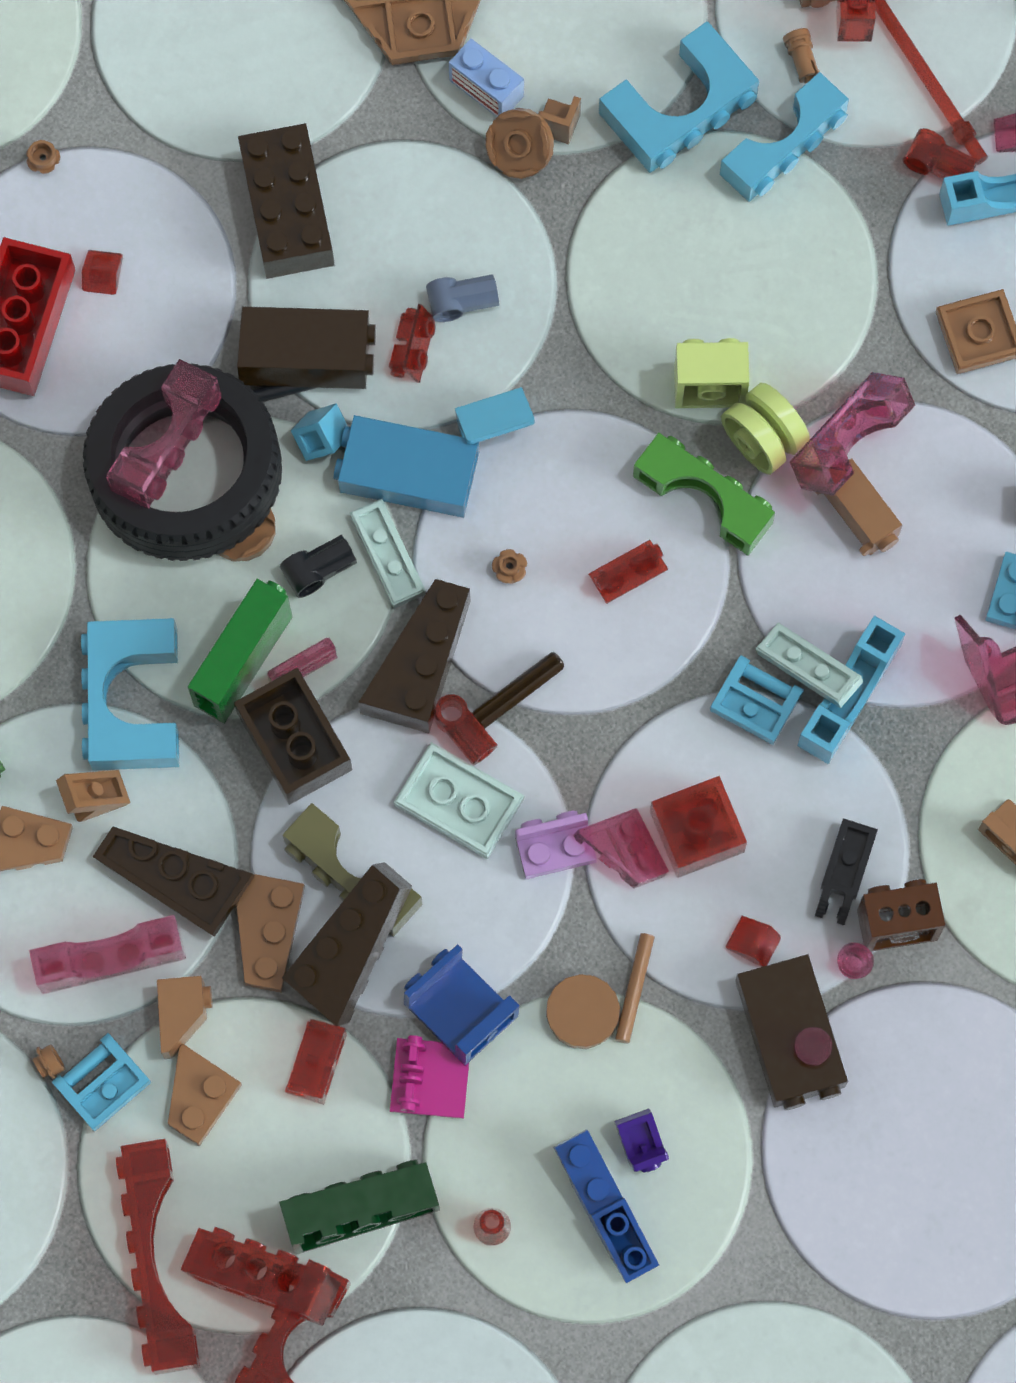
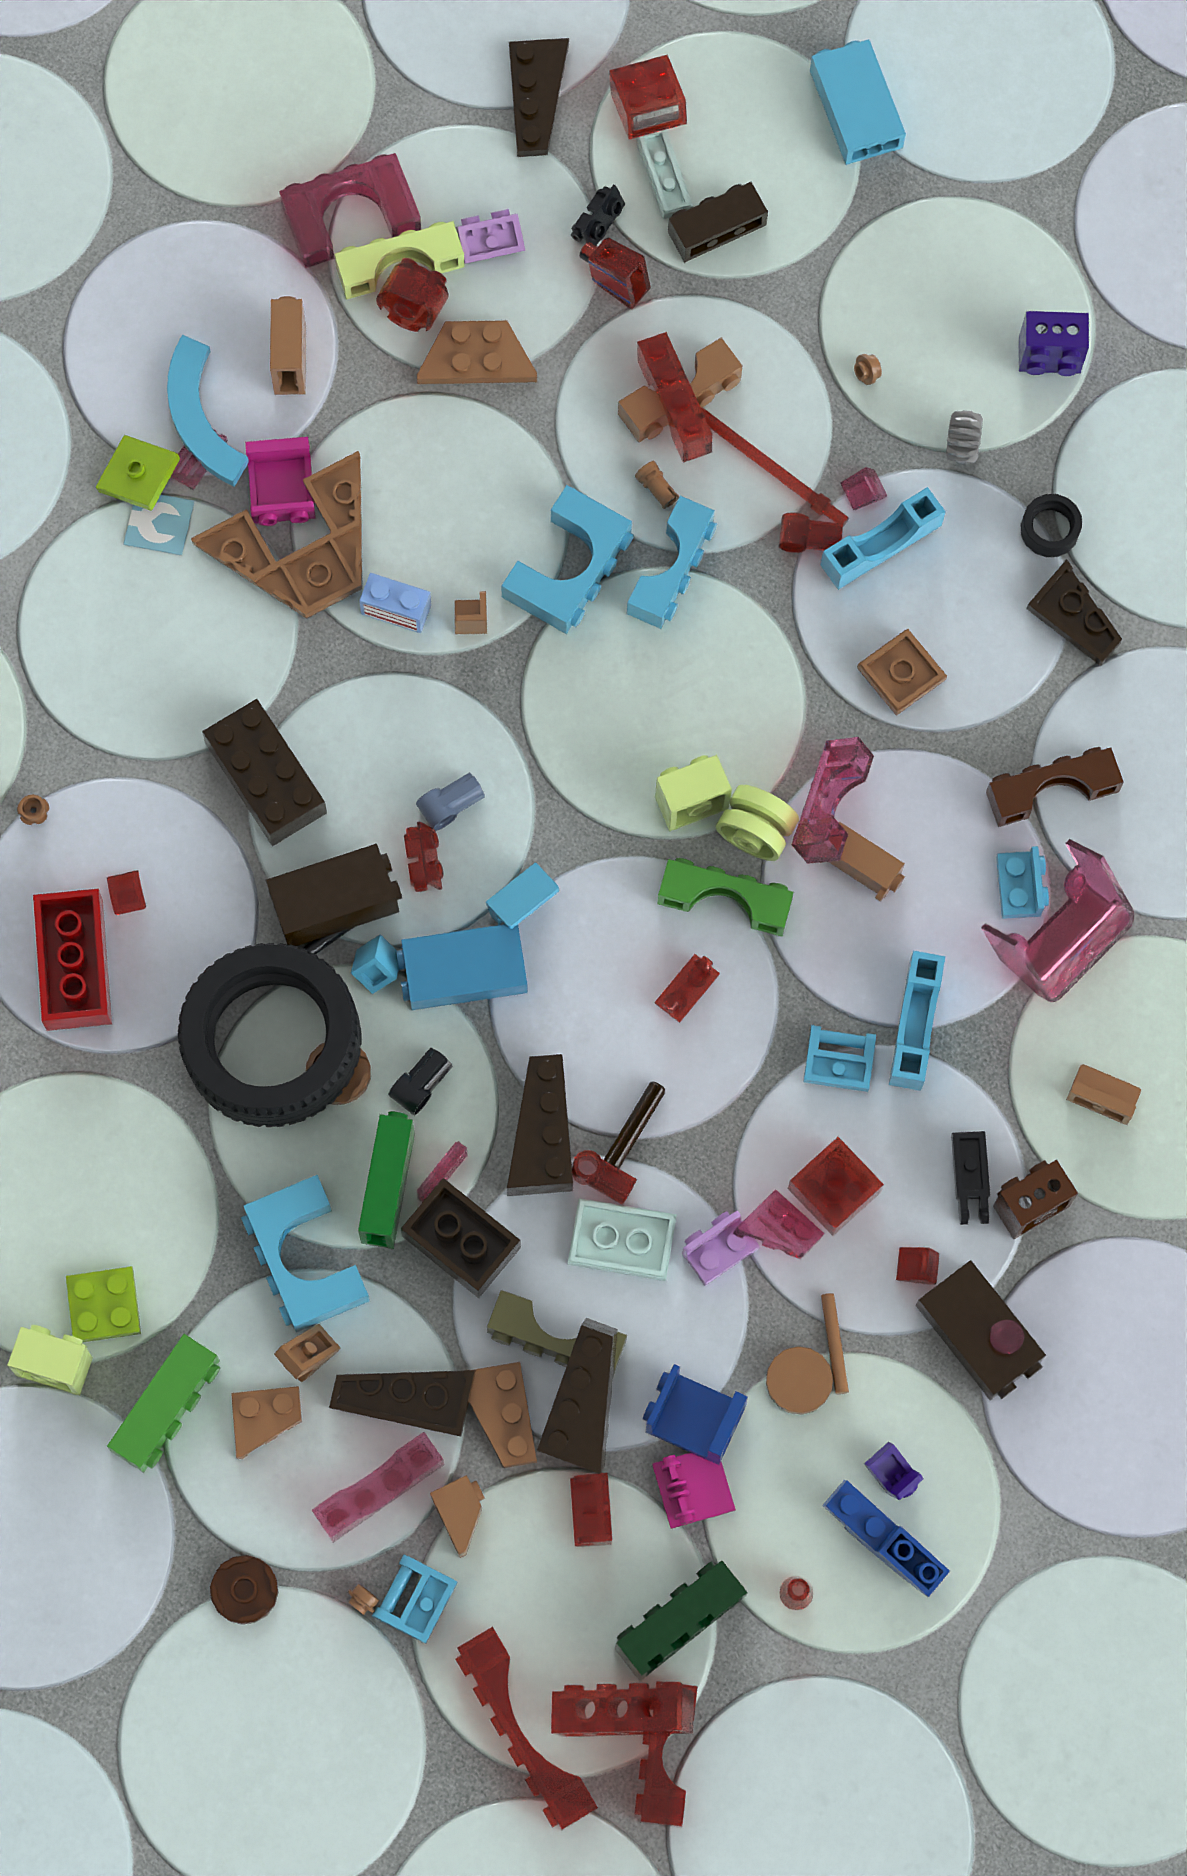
camera: 25 degrees left, 0 degrees up
clear pink arch [106,359,221,509] -> none
medium nougat wing [168,1043,242,1146] -> none
light aqua tile [350,499,426,609] -> none
medium nougat tile [485,108,554,179] -> none
medium nougat plate [492,549,527,583] -> none
light aqua tile [756,623,863,708] -> none
clear pink plate [837,943,874,979] -> none

